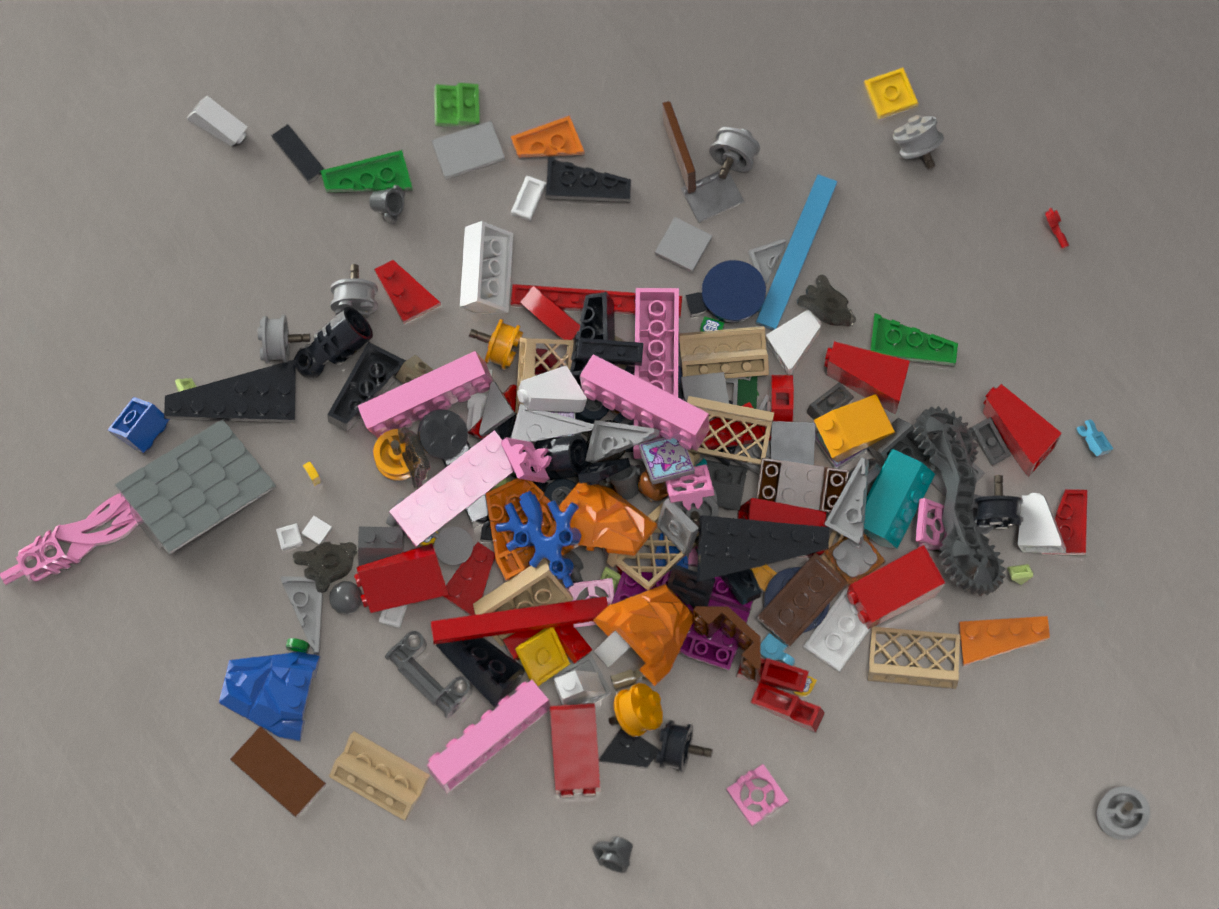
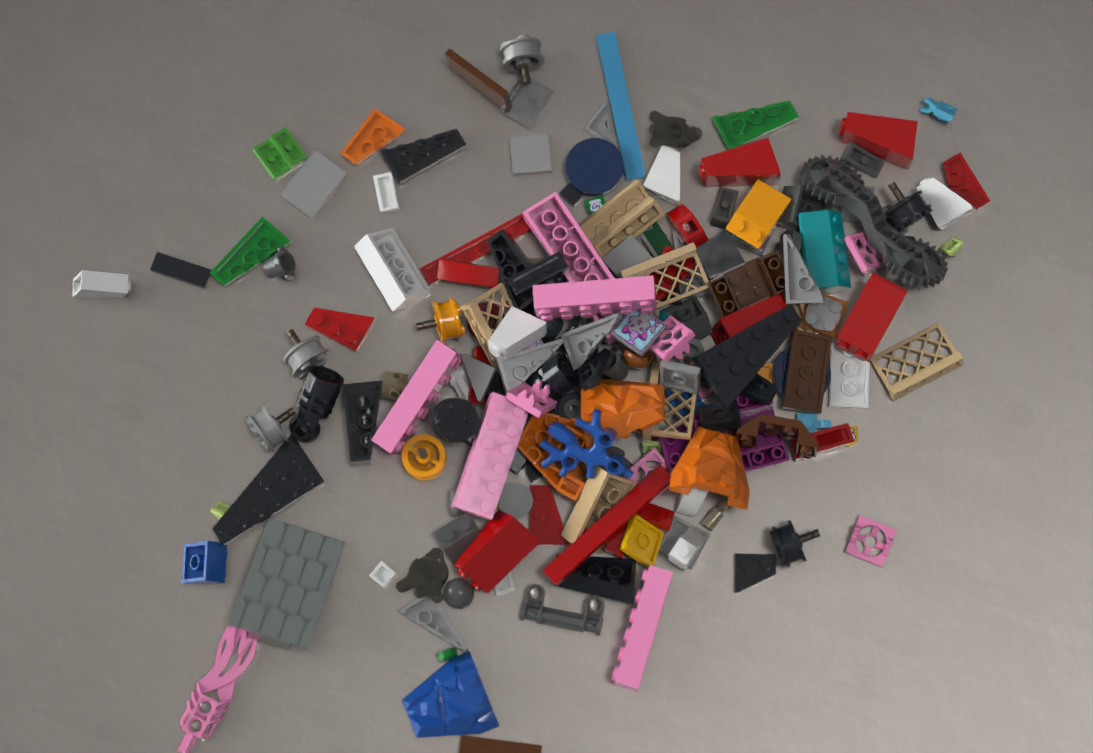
camera: 30 degrees left, 5 degrees up
yellow tile [302,462,321,487] -> none
white tile [302,516,332,546] -> none
tan slope [329,731,430,821] -> none
clear smoke tile [398,427,430,490] -> none
red slope [550,703,601,798] -> none
dark grey piece [592,837,633,873] -> none
light orange wheel [609,683,663,737] -> none
red slope [751,683,825,732] -> none
orange wing [959,616,1050,667] -> none

